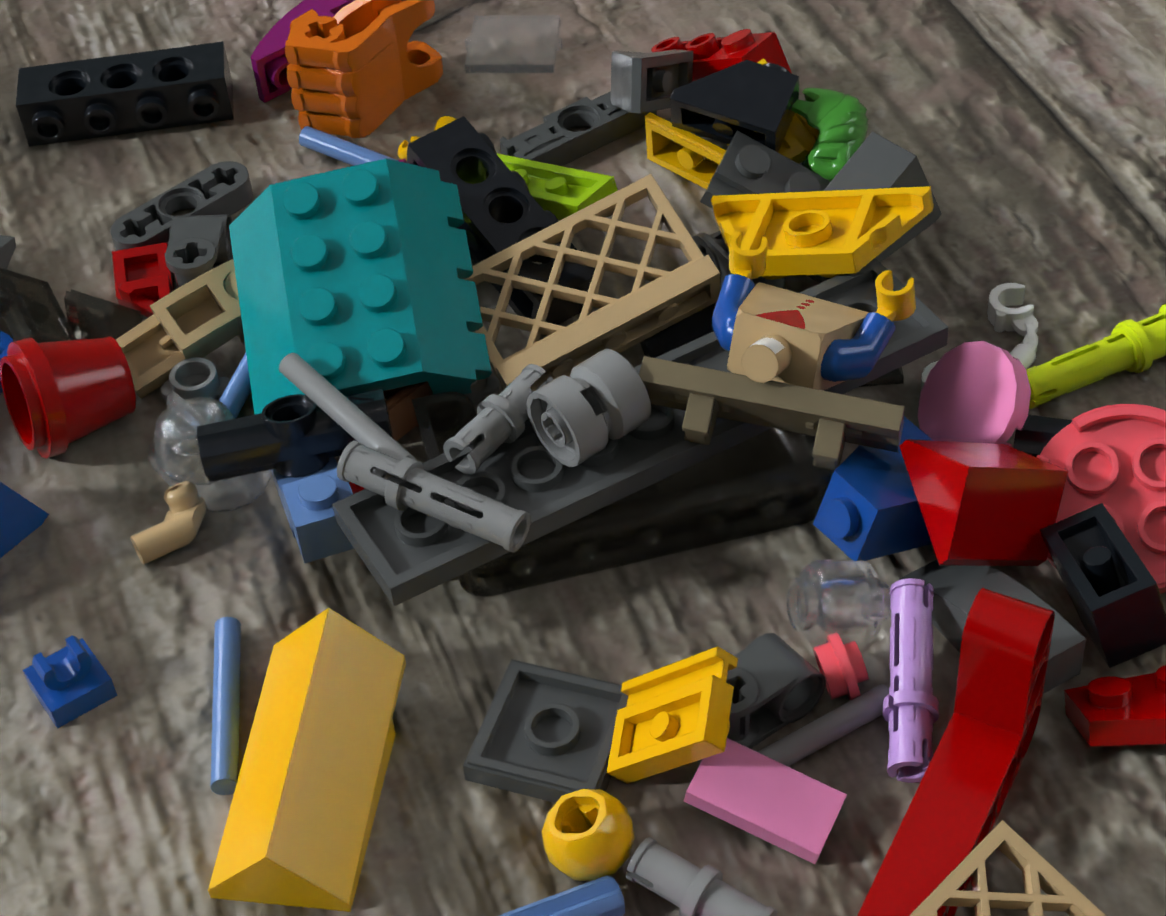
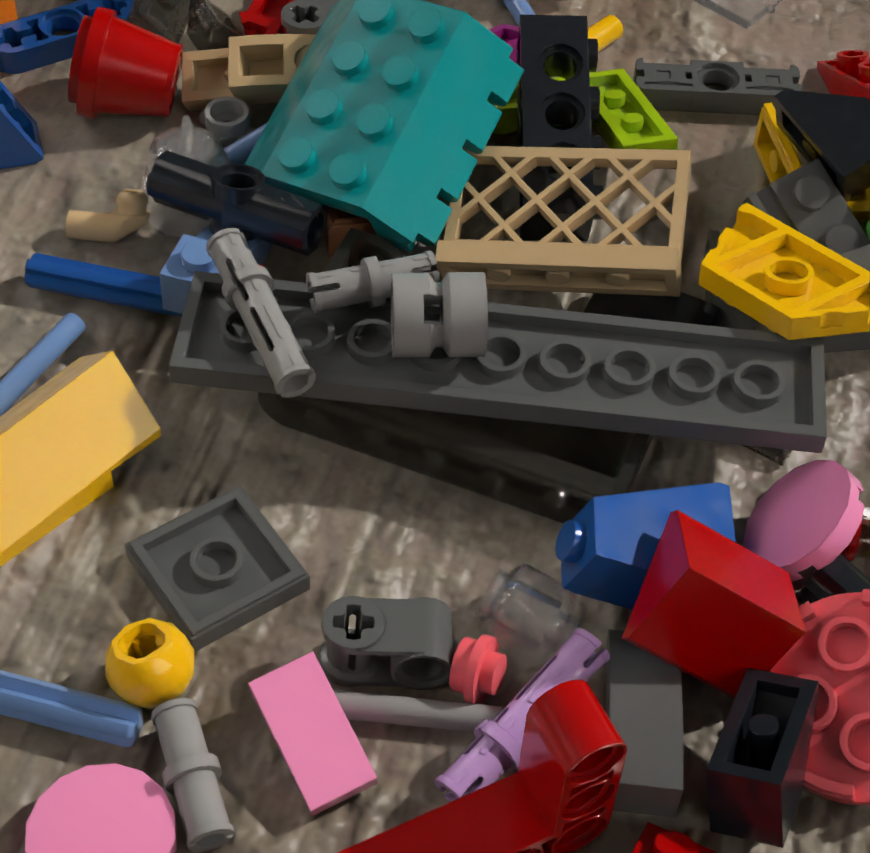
camera: 30 degrees right, 5 degrees up
light grey bar [279,353,415,460] -> none
yellow plate [606,646,738,784] -> none
dark grey slope [610,49,694,114] -> none
dark tan hinge [639,356,905,471] -> none
torso [712,231,916,391] -> none
none -> blue axle [24,253,183,317]

